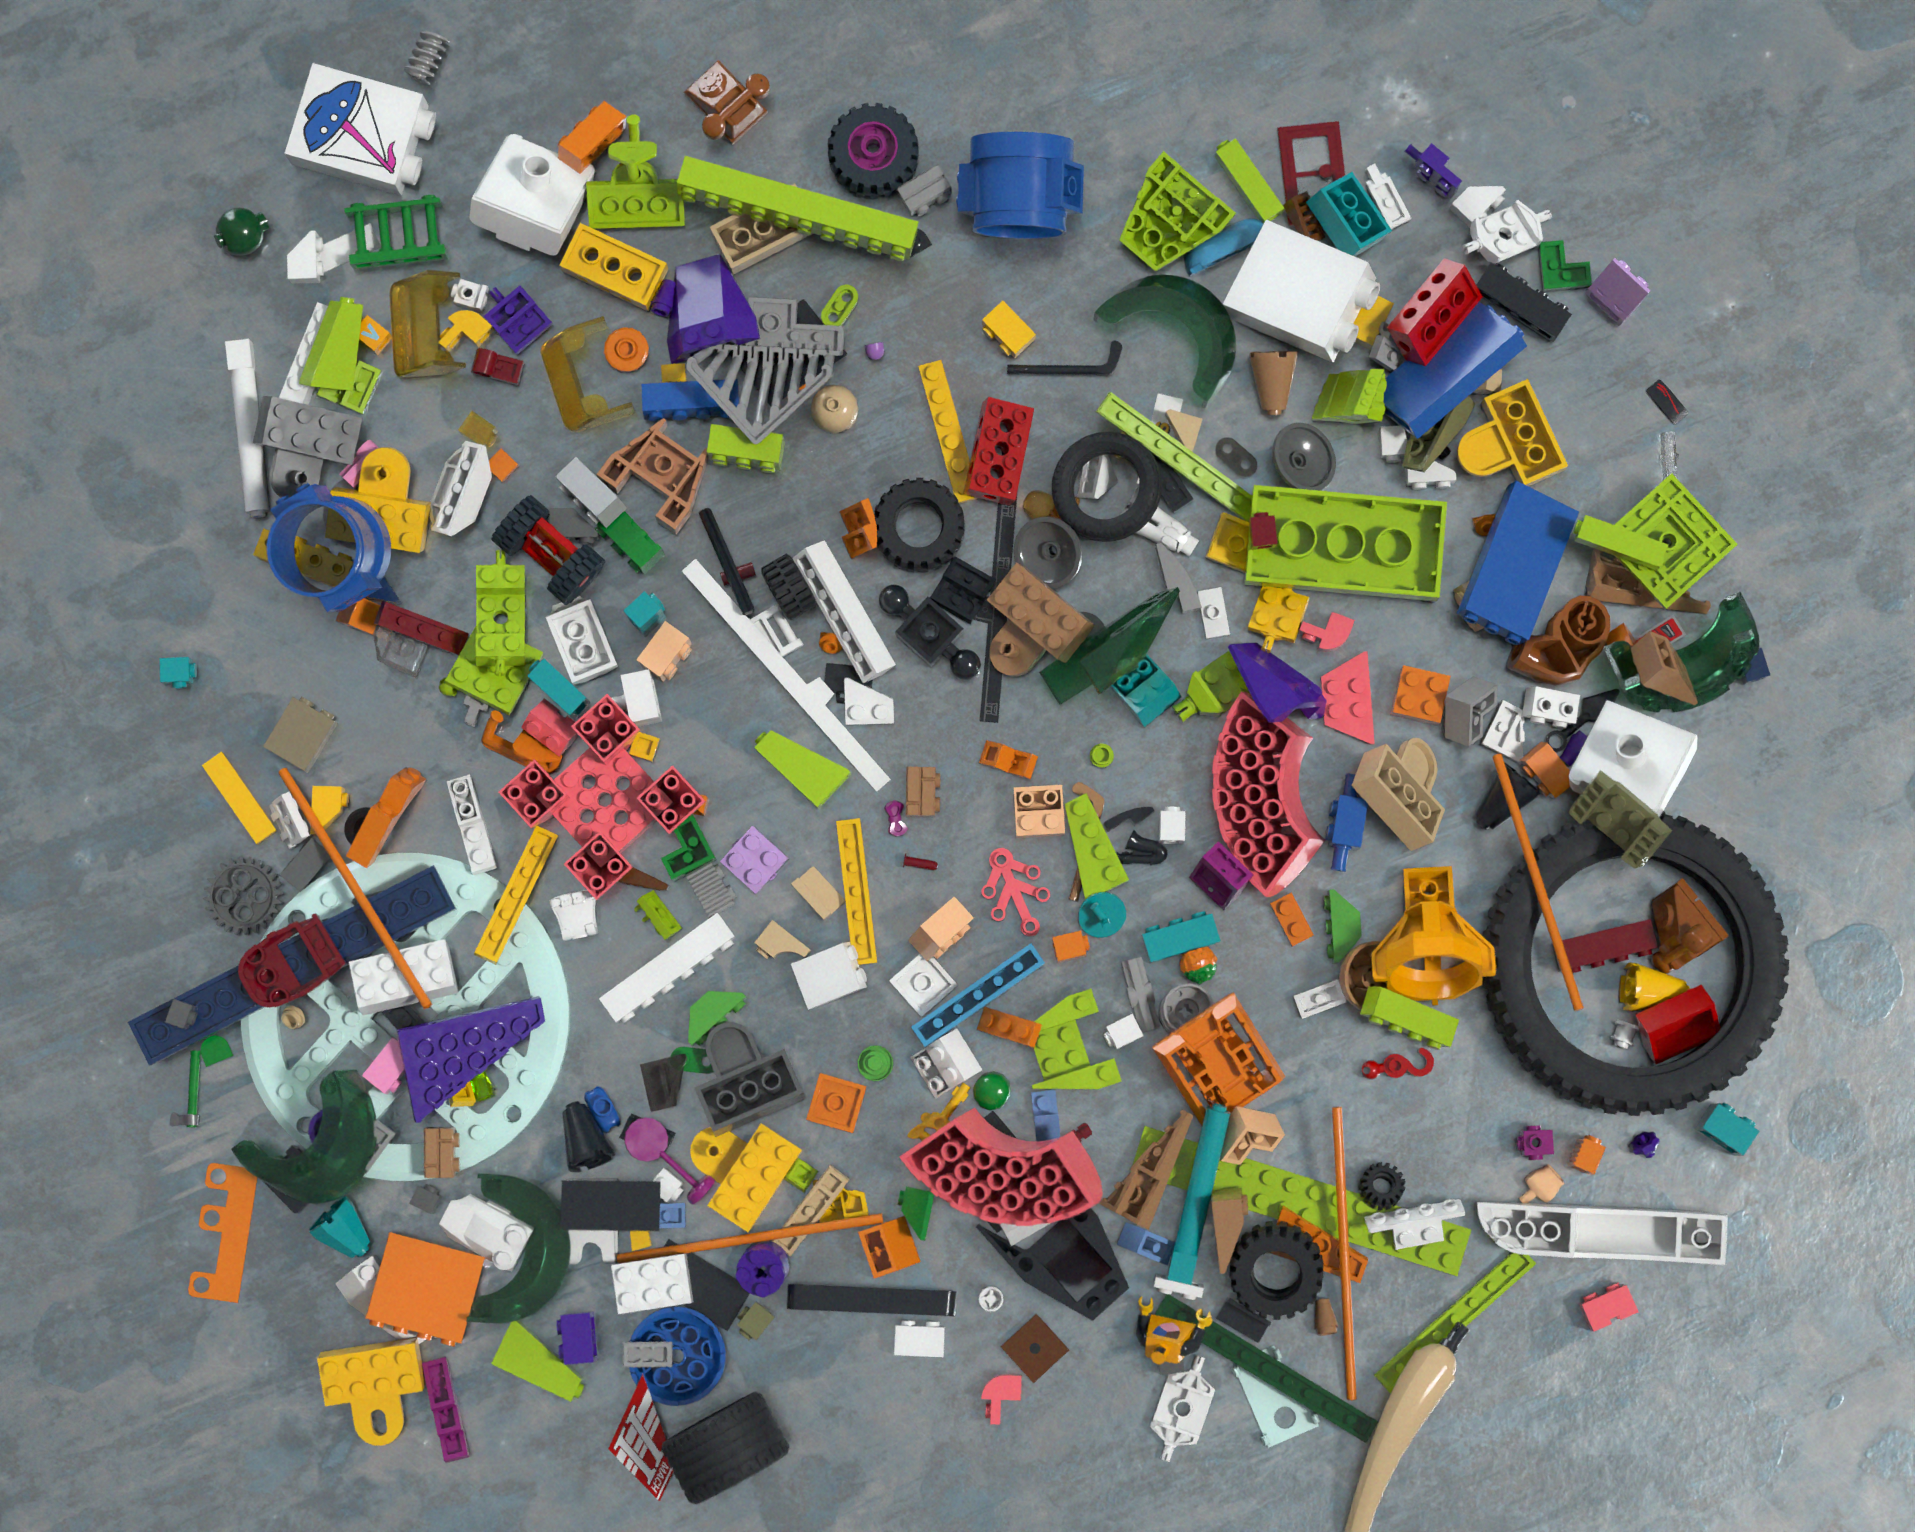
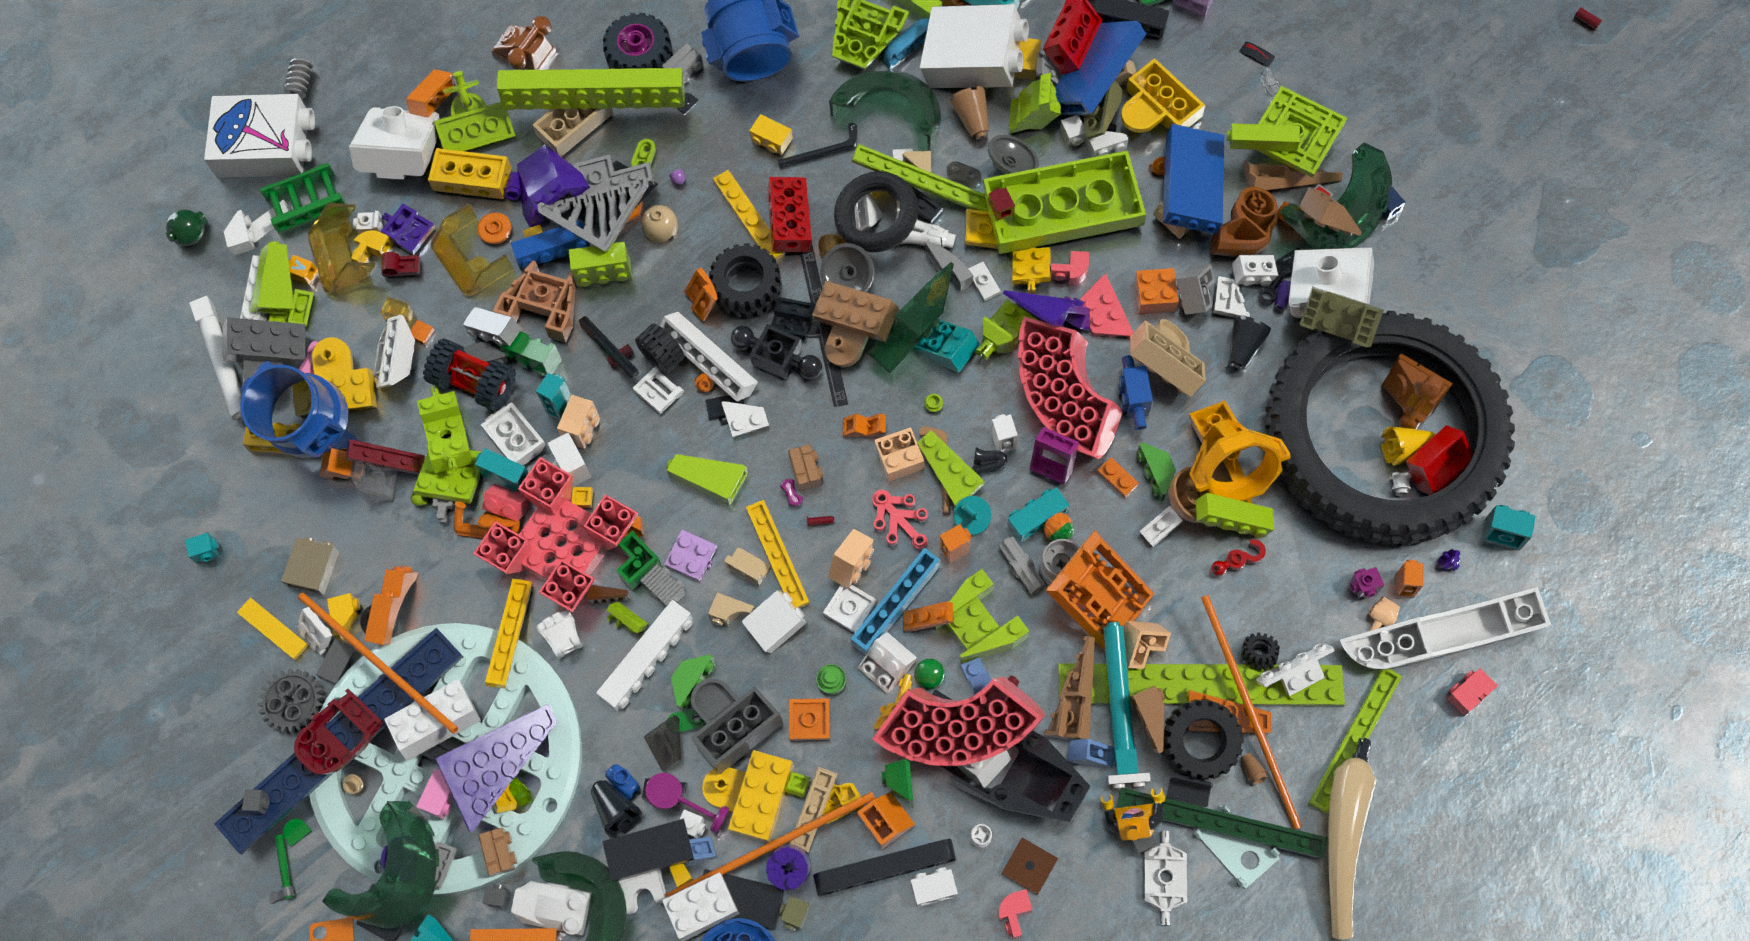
camera: 15 degrees left, 15 degrees down
white slope [446,774,497,875] -> none
white sticker [682,559,891,792] -> none
black slope [1103,807,1155,832] -> none
white brick [1103,1014,1144,1050] -> none
orange piece [1492,754,1584,1011] -> none
orange brick [1520,741,1570,799] -> none
dark red brick [1555,919,1658,973] -> none

